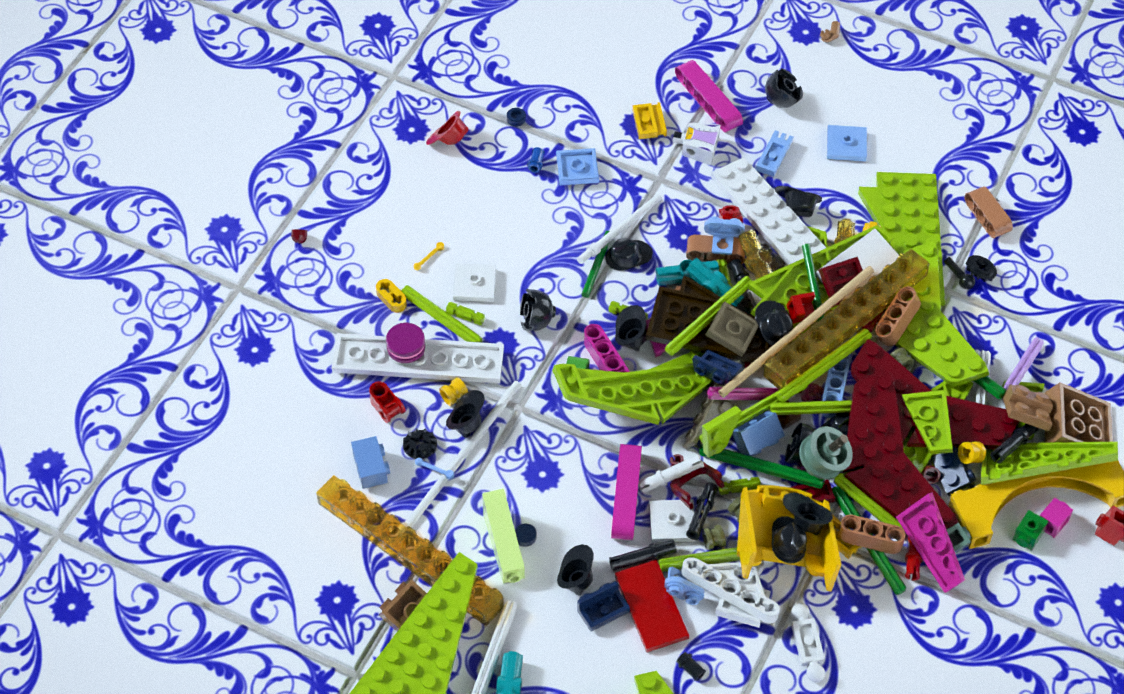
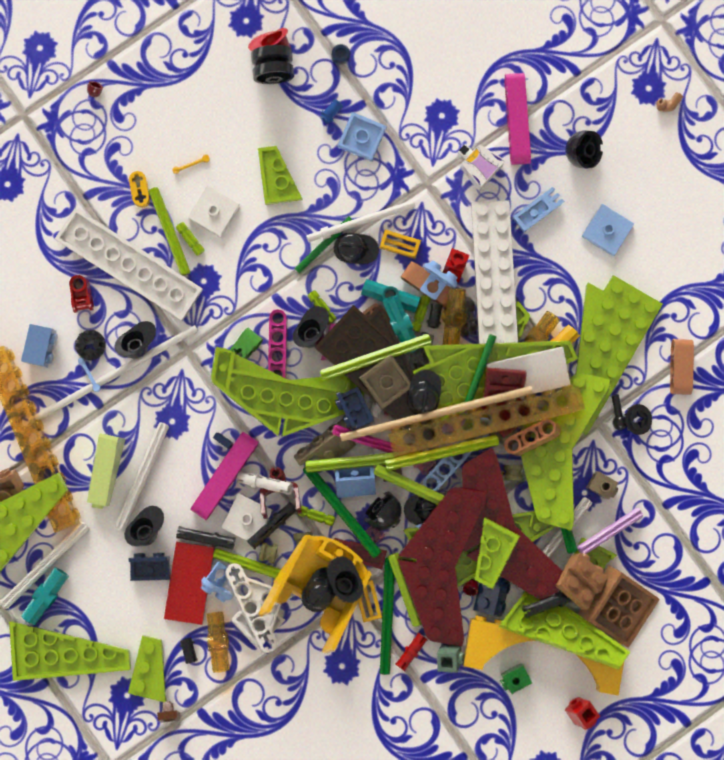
camera: 30 degrees right, 30 degrees up
magenta head [386,322,426,363] -> none
yellow wheel [439,377,468,406] -> none
dark blue tile [515,523,537,547] -> none
black cylinder [520,289,556,331] -> none
yellow plate [632,102,667,139] -> none
lime wing [702,406,741,458] -> none
black piece [775,186,822,218] -> none
red panel [786,292,815,323] -> none
white plate [791,603,825,682] -> none
sand green wheel [799,426,853,480] -> none
nougat beam [839,515,905,554] -> none
dark pink wing [896,493,965,593] -> none
yellow wheel [958,441,986,464] -> none
dark pink brick [1040,498,1073,538] -> none
none -> white axle [115,422,169,531]
none -> clear yellow piece [206,611,230,673]
none -> dark blue tile [213,432,233,450]
none -> black wheel [251,45,294,84]
none -> lime wing [258,146,303,205]
none -> yellow tile [379,229,421,259]
none -> dark tan brick [586,471,619,500]

